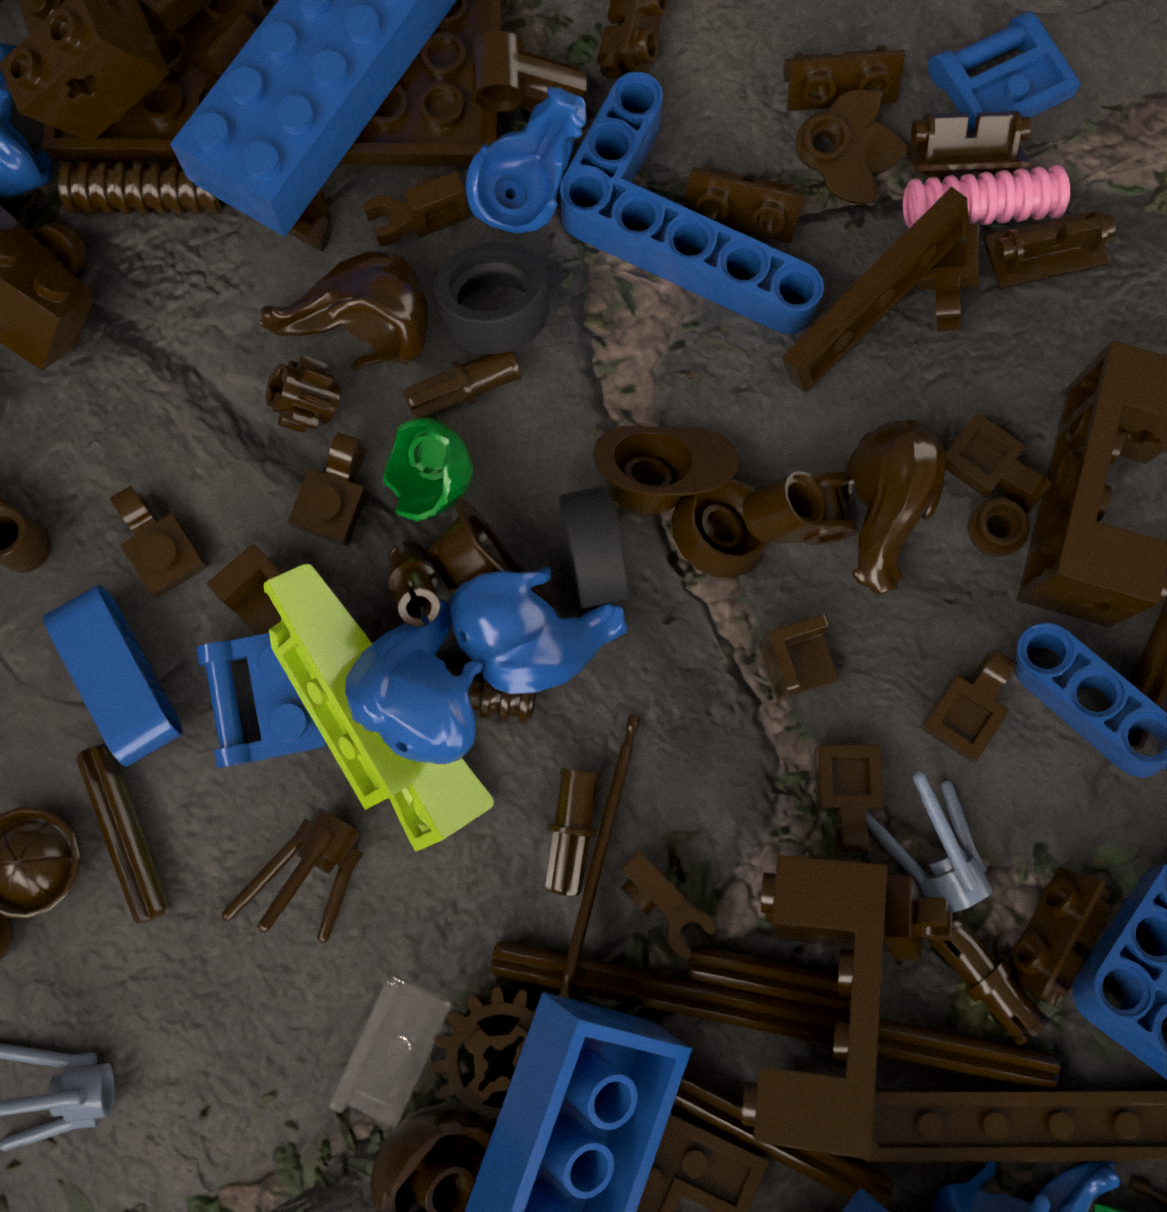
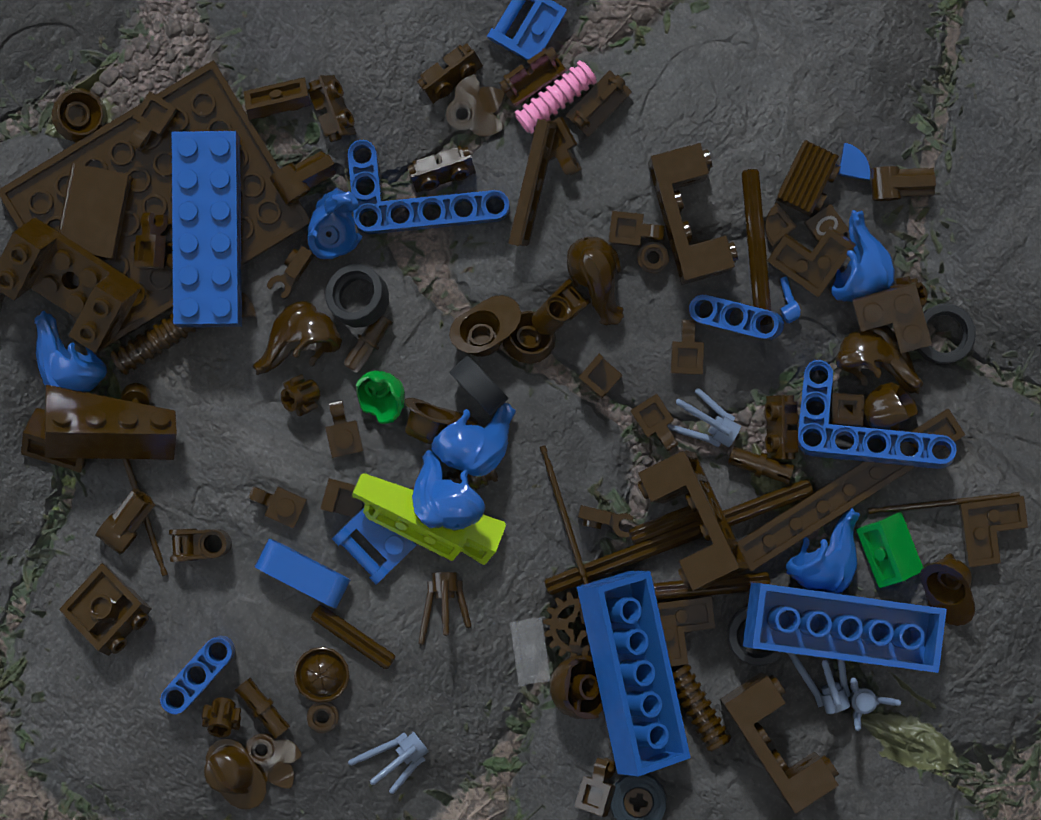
camera: 25 degrees left, 10 degrees up
dark brown pin [387,540,440,627] -> none
dark brown axle [545,768,601,896] -> none
dark brown tile [884,875,953,961] -> none

